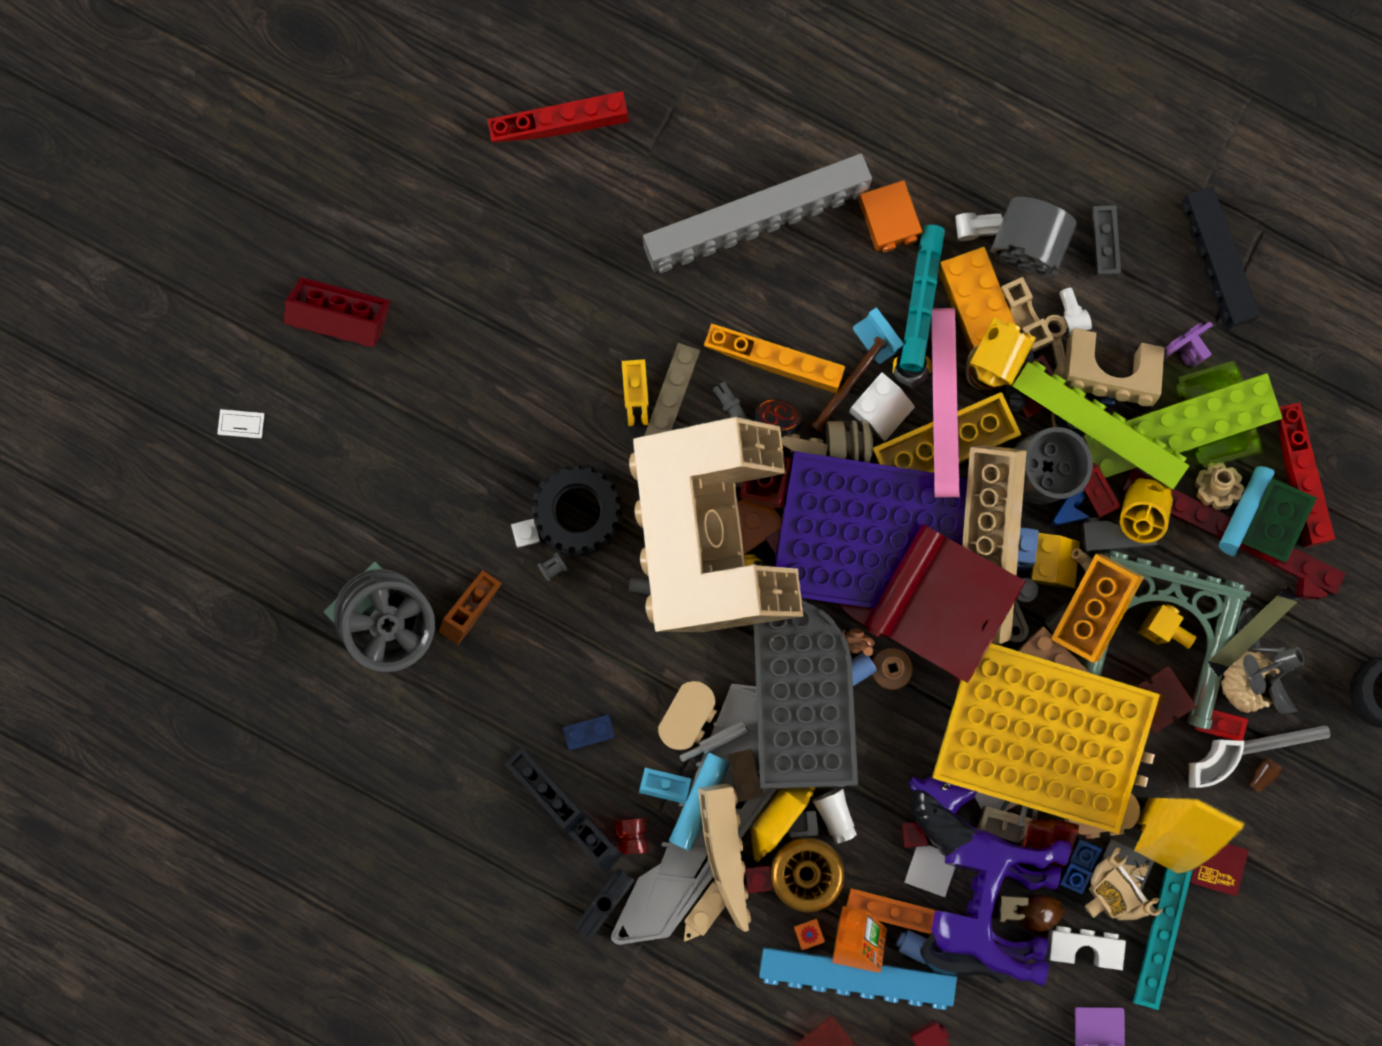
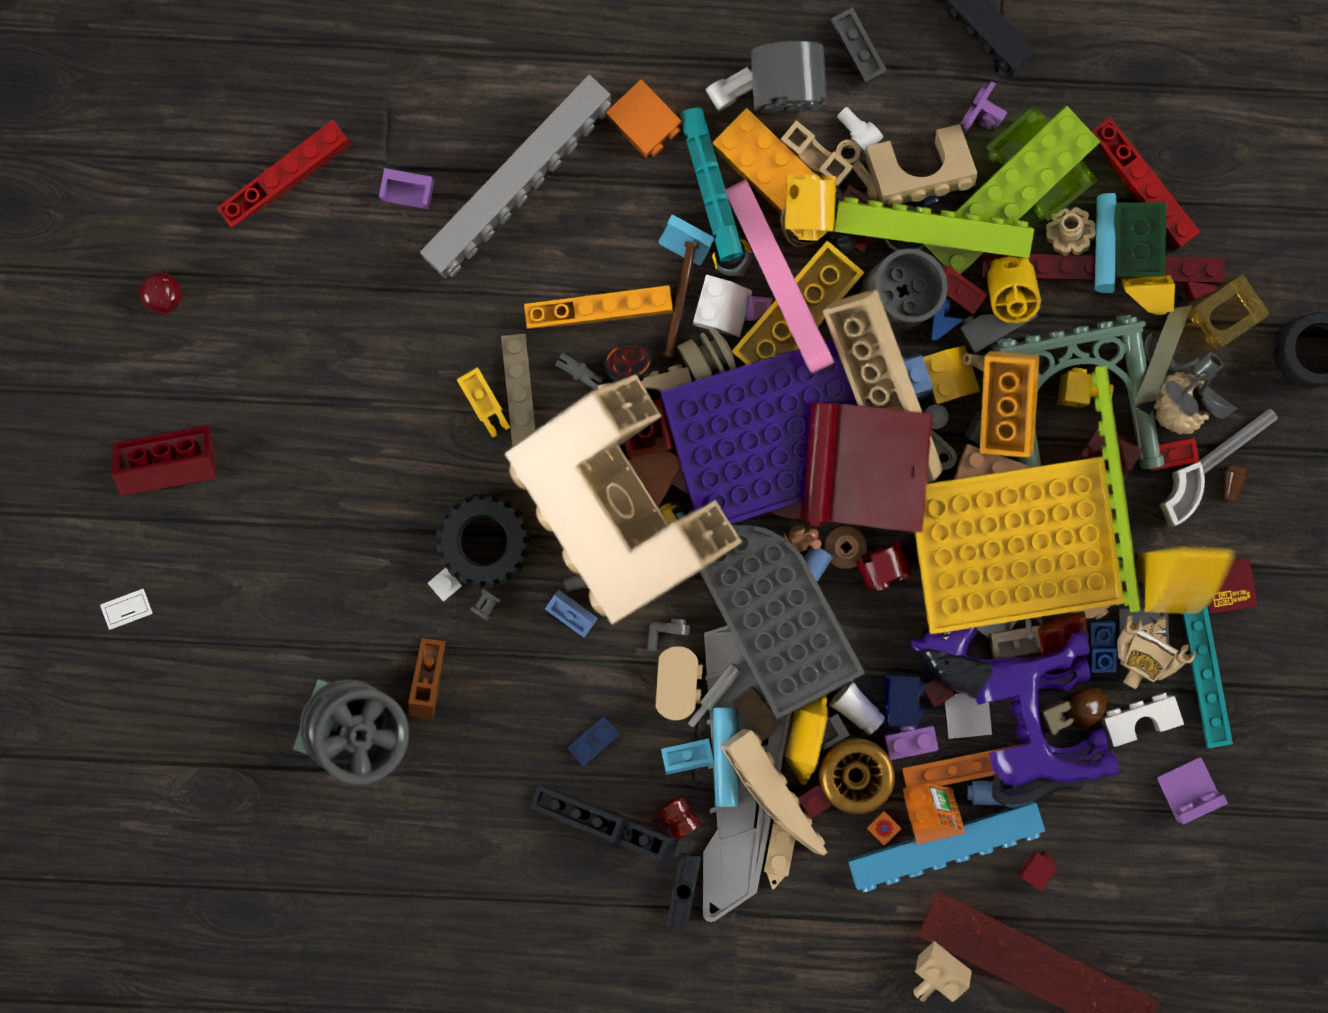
camera: 30 degrees left, 5 degrees up
none -> dark red hair [139,272,183,315]
none -> medium lavender panel [379,168,434,209]
none -> medium blue plate [545,590,598,637]
none -> dark grey plate [647,619,690,651]
none -> medium lavender tile [746,296,773,321]
none -> dark red brick [855,541,911,591]
none -> medium lavender brick [883,724,939,760]
none -> clear blue brick [884,674,924,727]
none -> lime plate [1092,365,1141,612]
none -> yellow slope [1121,275,1175,315]
none -> clear yellow panel [1190,274,1270,350]

